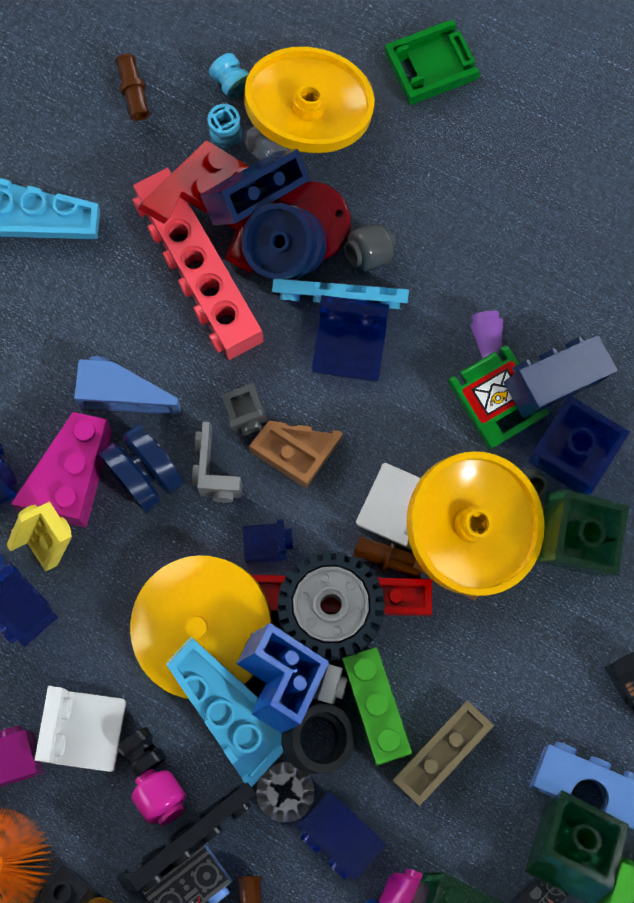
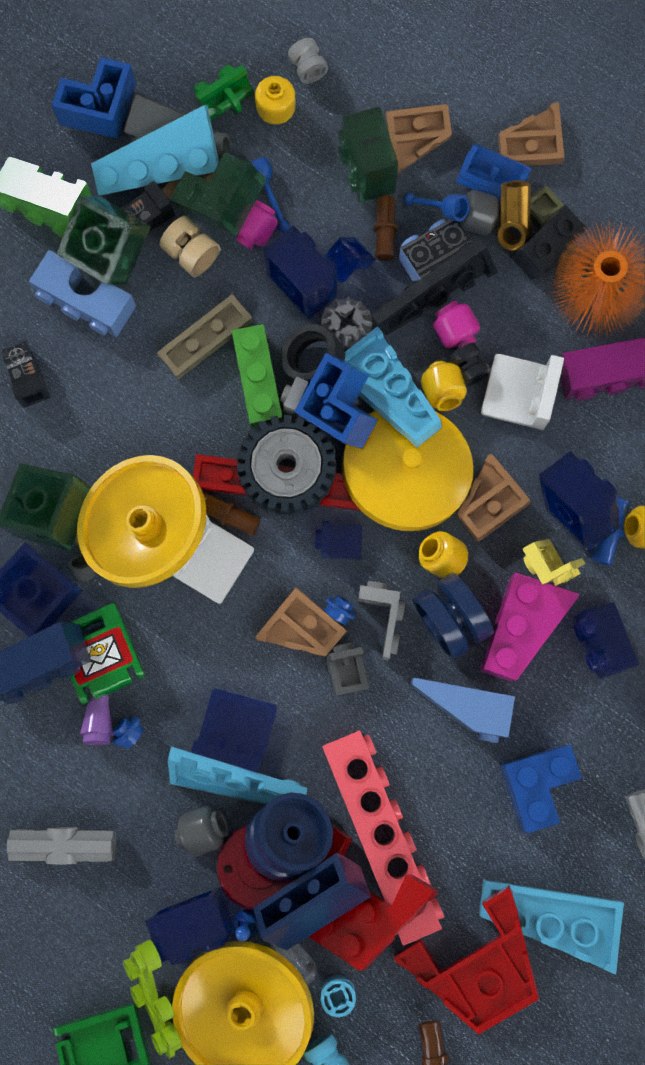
camera: 175 degrees left, 5 degrees up
none -> light grey piece [7,827,117,865]
none -> blue plate [111,715,144,749]
none -> lime plant [123,939,181,1059]
none -> clear blue brick [145,887,233,965]
none -> tan wheel [159,216,220,277]
none -> blue hinge [233,909,259,941]
none -> clear blue bracket [321,237,376,283]
none -> blue plate [324,595,357,625]
none -> red wing [393,885,539,1035]
none -> yellow head [419,531,468,579]
none -> yellow head [421,361,467,411]
none -> medium nougat wing [458,453,531,542]
none -> blue brick [499,745,582,833]

